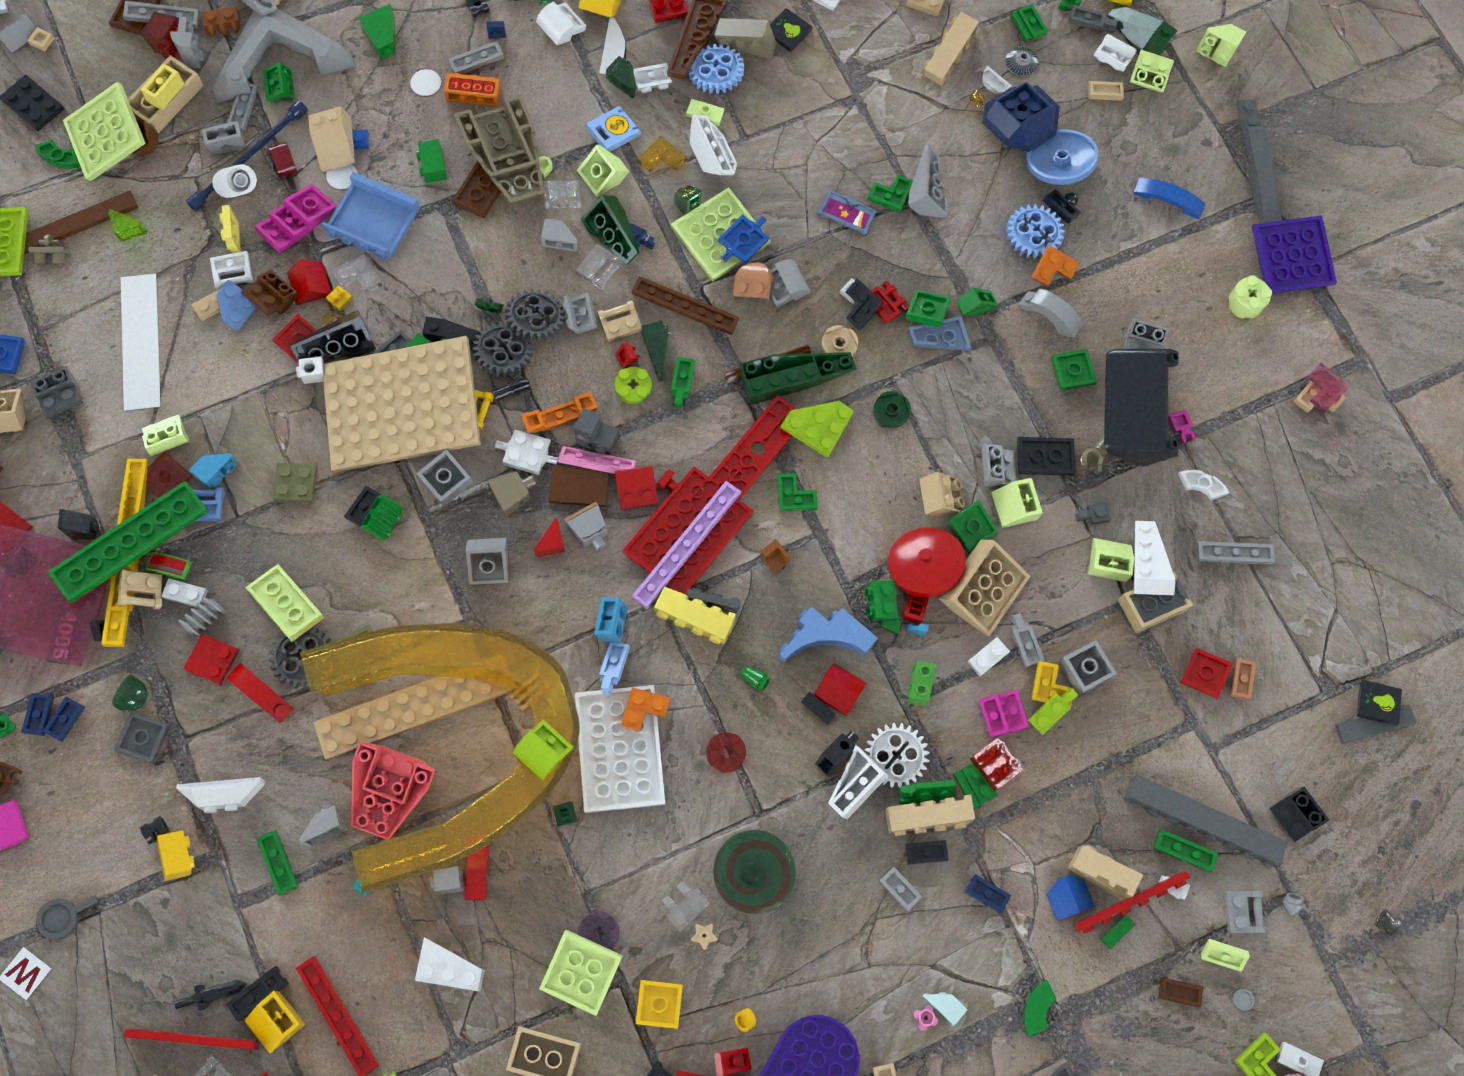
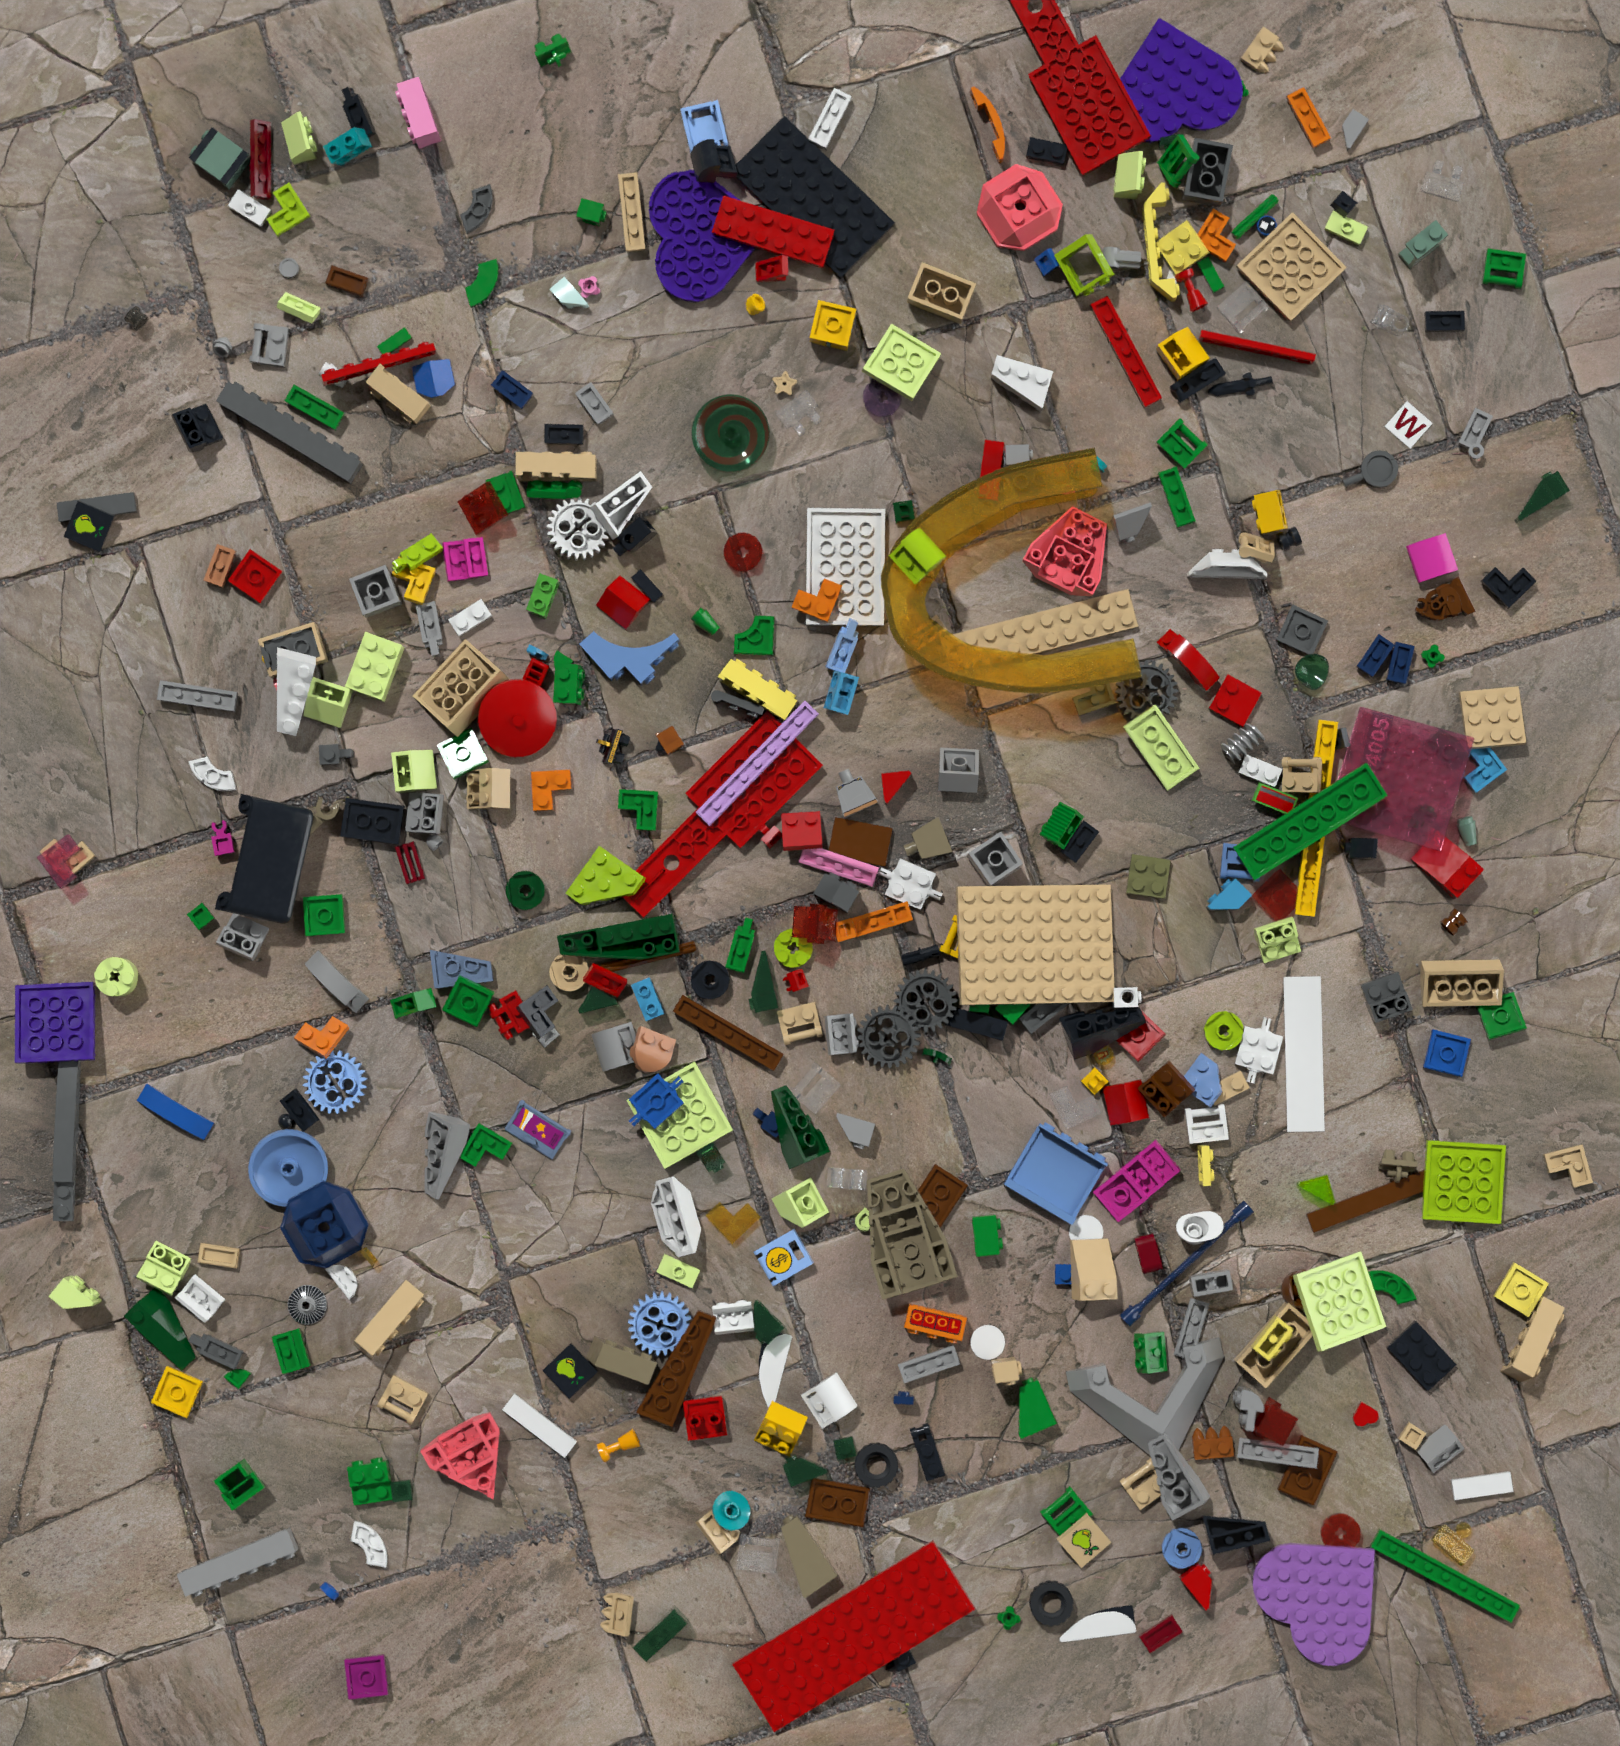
camera: 160 degrees left, 15 degrees up
none -> green plate [187,903,215,930]
none -> yellowish green brick [345,632,405,702]
none -> dark red tile [395,841,426,884]
none -> orange plate [531,770,572,811]
none -> clear green slope [578,986,618,1014]
none -> red plate [583,963,627,998]
none -> black hips [596,728,630,764]
none -> dark azure brick [631,978,665,1021]
none -> black plate [691,960,730,1000]
none -> green tile [734,616,774,656]
none -> clear red plate [792,904,838,944]
none -> tan brick [991,1357,1022,1385]
none -> green plate [1156,418,1208,470]
none -> lime plate [1203,1011,1243,1050]
none -> white plate [1235,1017,1283,1083]
none -> tan plate [1238,532,1275,563]
none -> red tile [1352,1401,1379,1426]

